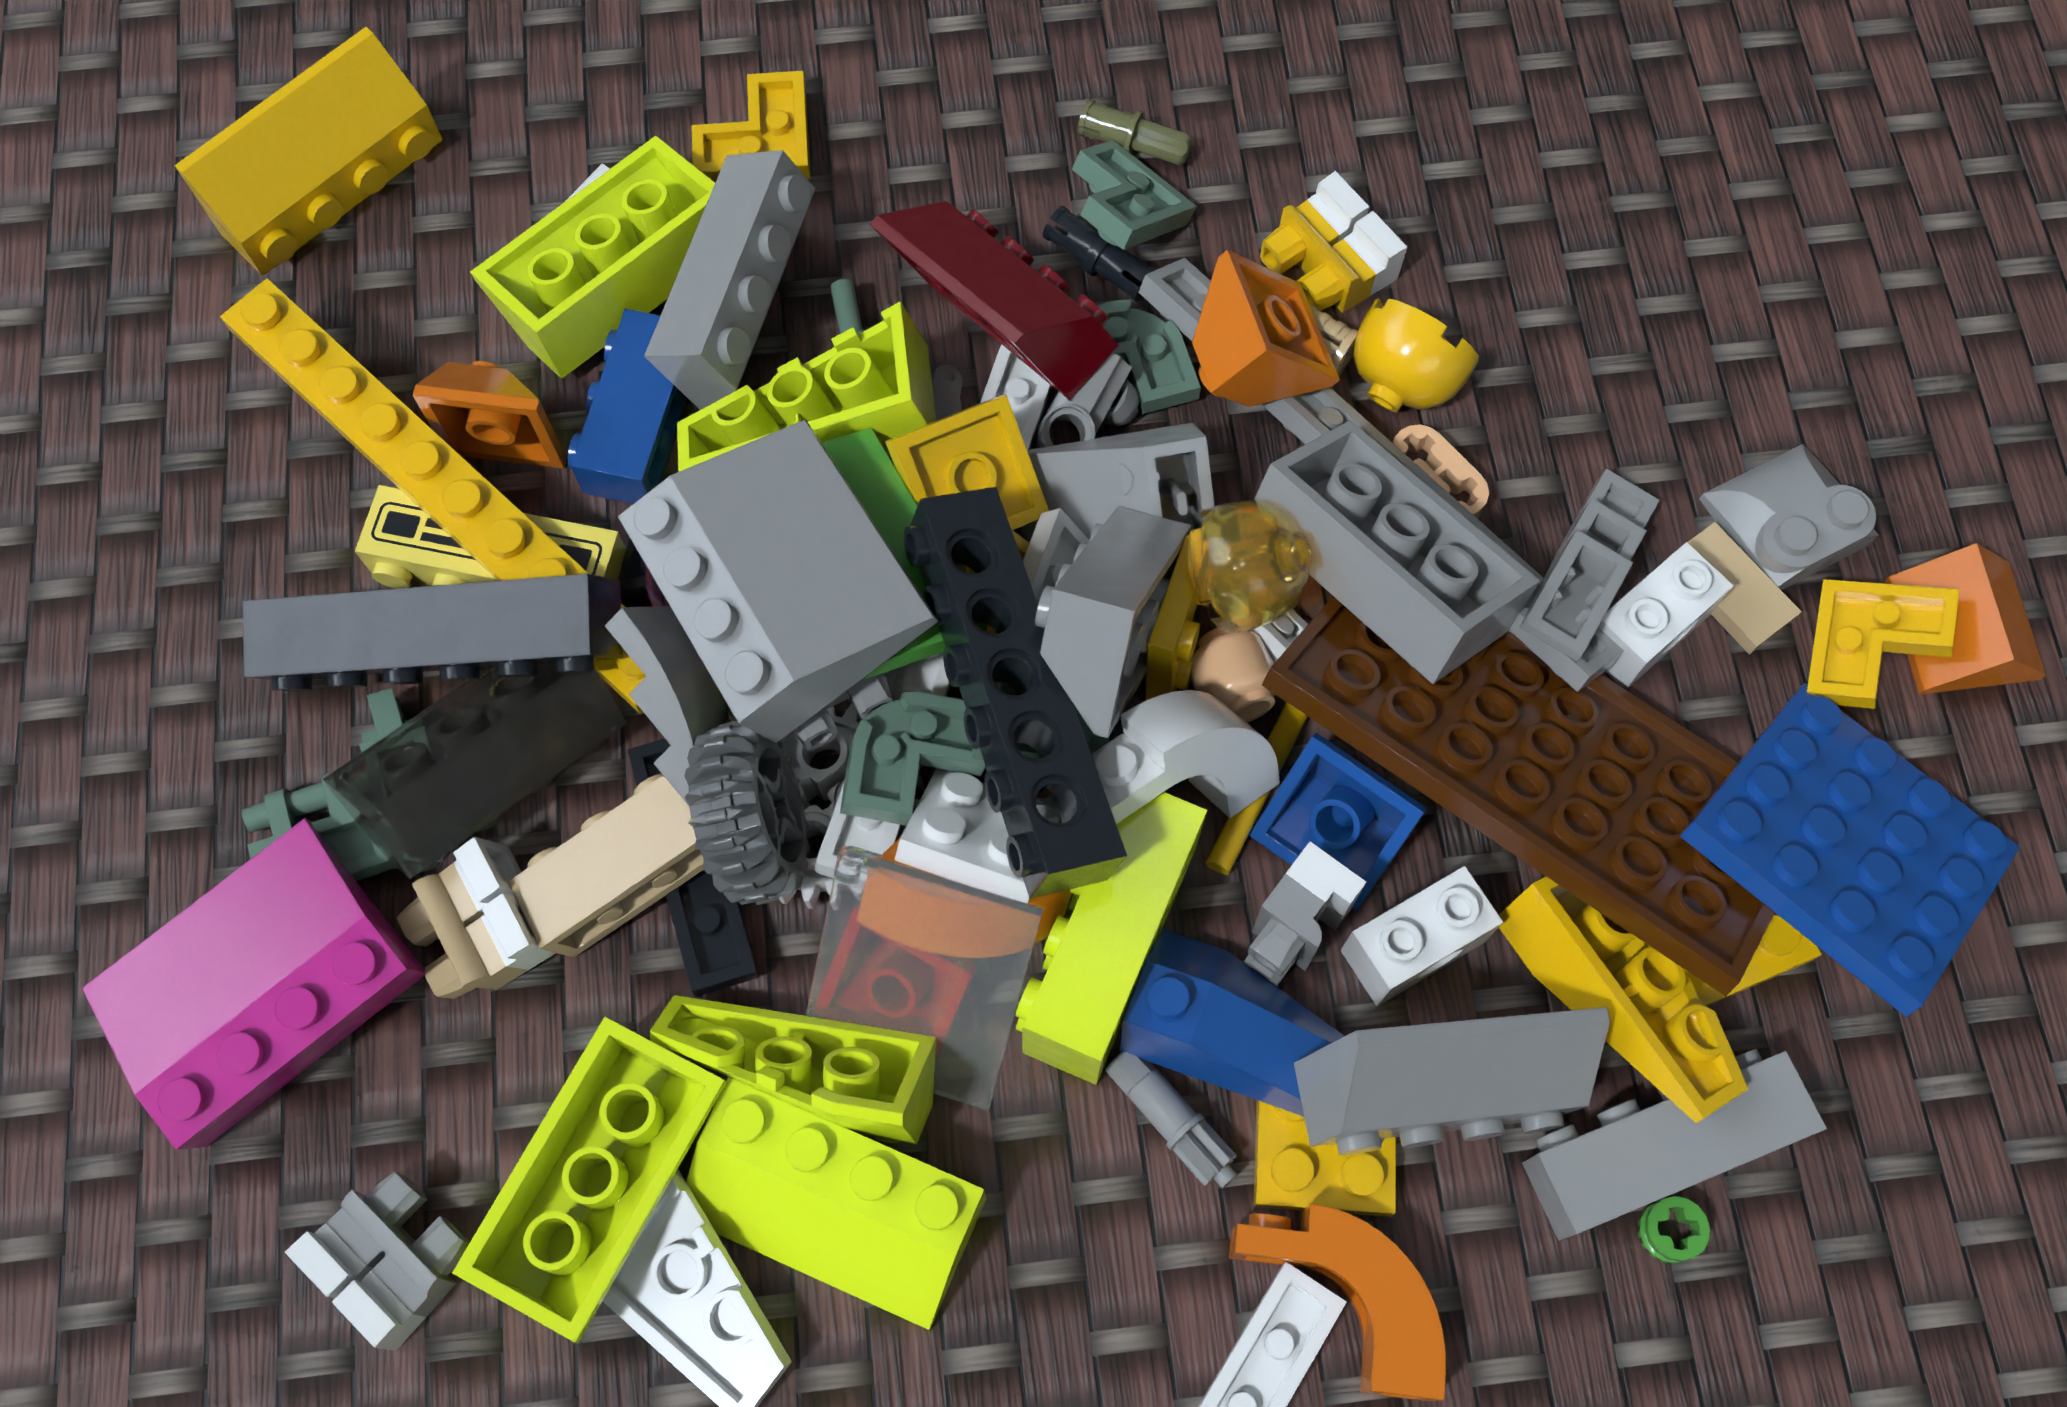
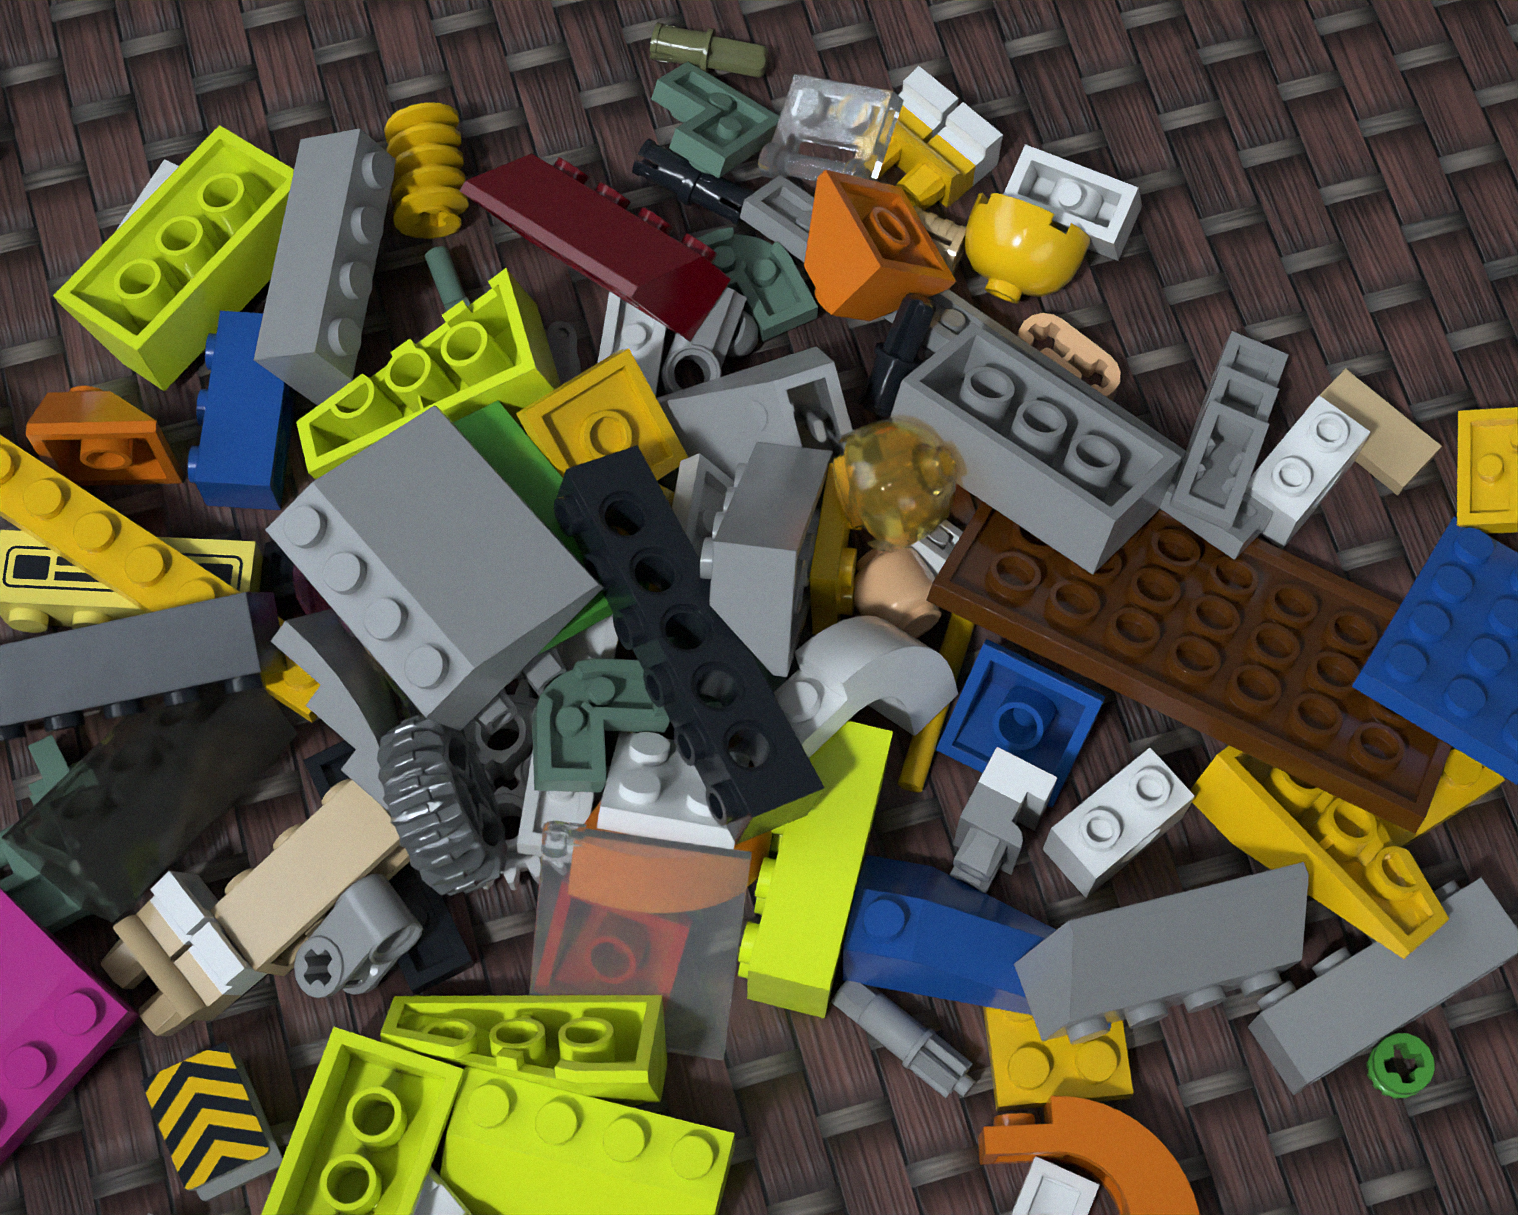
camera: 10 degrees left, 0 degrees up
yellow plate [692,70,810,183] -> none
light grey slope [1699,444,1879,591] -> none
none -> piece [141,1041,283,1202]
none -> light grey piece [294,873,423,998]
none -> yellow piece [384,102,469,239]
none -> clear plate [758,74,904,182]
none -> black axle [858,293,936,417]
none -> white brick [1003,144,1142,261]

